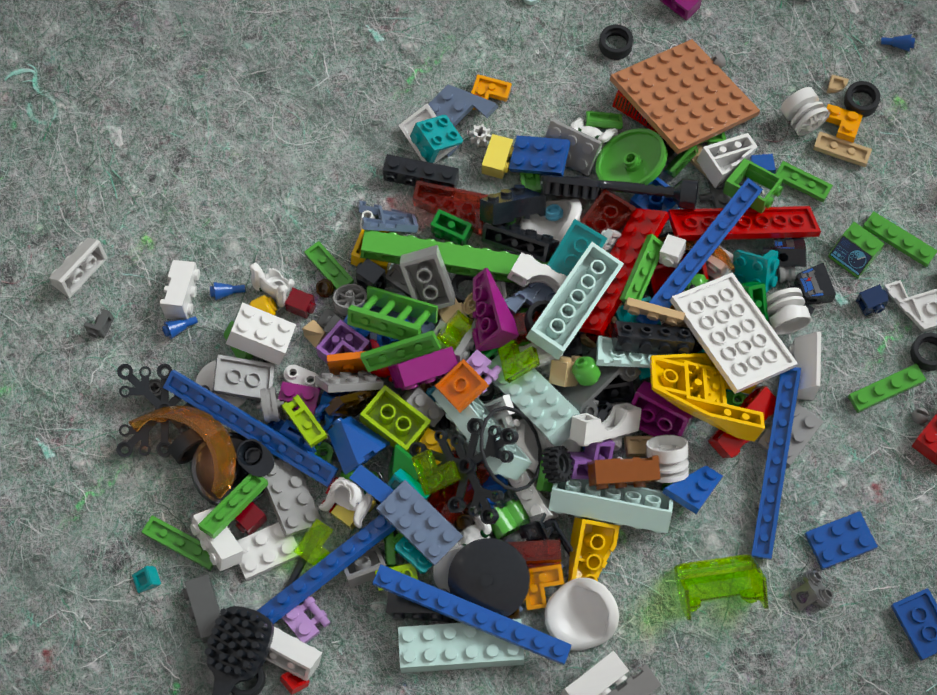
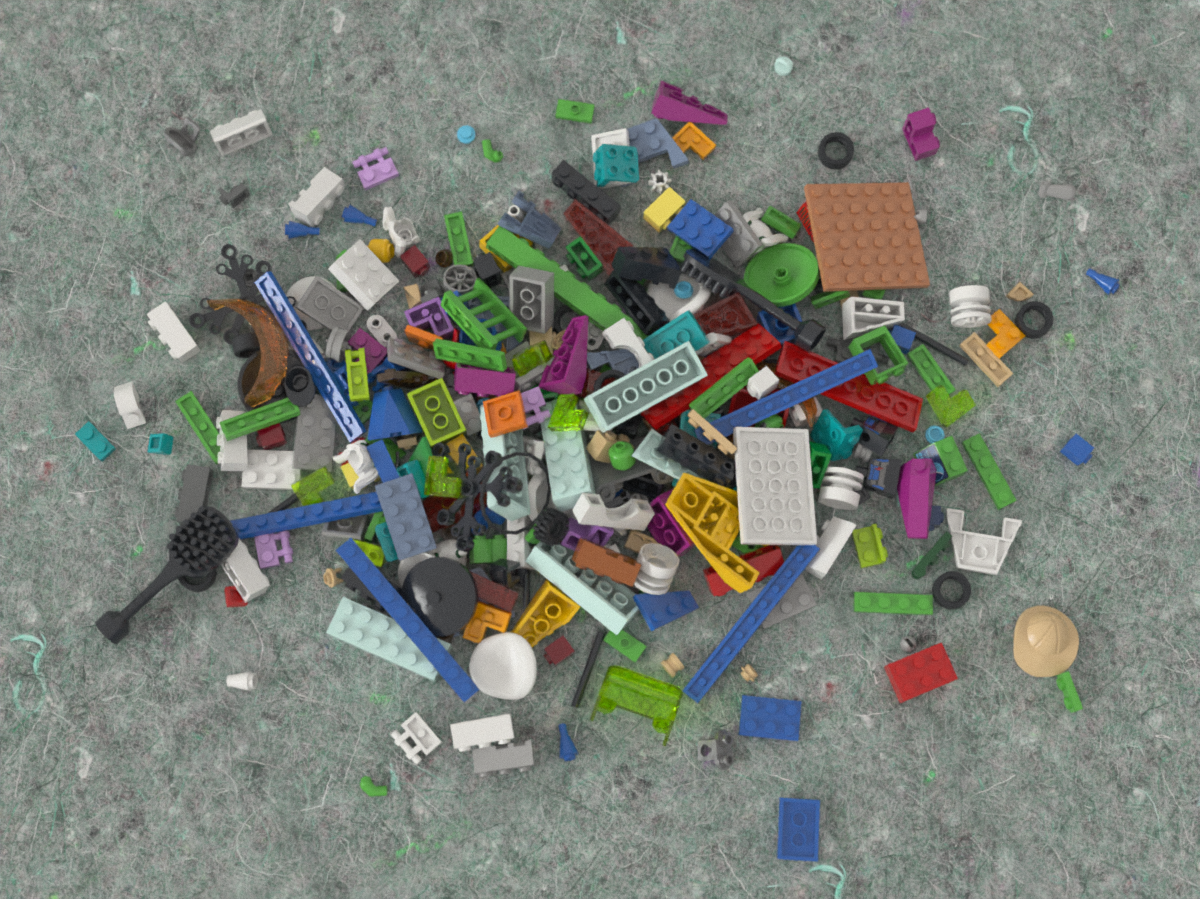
camera: 25 degrees right, 10 degrees up
none -> teal plate [75,421,116,462]
none -> white brick [114,381,146,429]
none -> white brick [147,301,201,363]
none -> flat silver bracket [164,117,201,156]
none -> tan plate [323,568,344,588]
none -> lavender plate [352,147,399,191]
none -> tan plate [397,433,417,450]
none -> medium azure plate [457,125,476,144]
none -> bright green arm [482,139,503,163]
none -> dark red brick [543,635,575,667]
none -> bright green plate [555,99,595,124]
none -> blue cone [558,723,579,761]
none -> black bar [571,631,605,708]
none -> bright green plate [603,630,647,663]
none -> magenta wedge [651,80,728,125]
none -> tan wheel [660,653,685,678]
none -> tan plate [740,664,758,682]
none -> lime bracket [851,524,888,569]
none -> magenta wedge [897,459,937,539]
none -> black bar [901,323,969,366]
none -> dark green plate [911,531,952,580]
none -> medium azure plate [925,426,945,444]
none -> clear neon green plate [926,385,976,427]

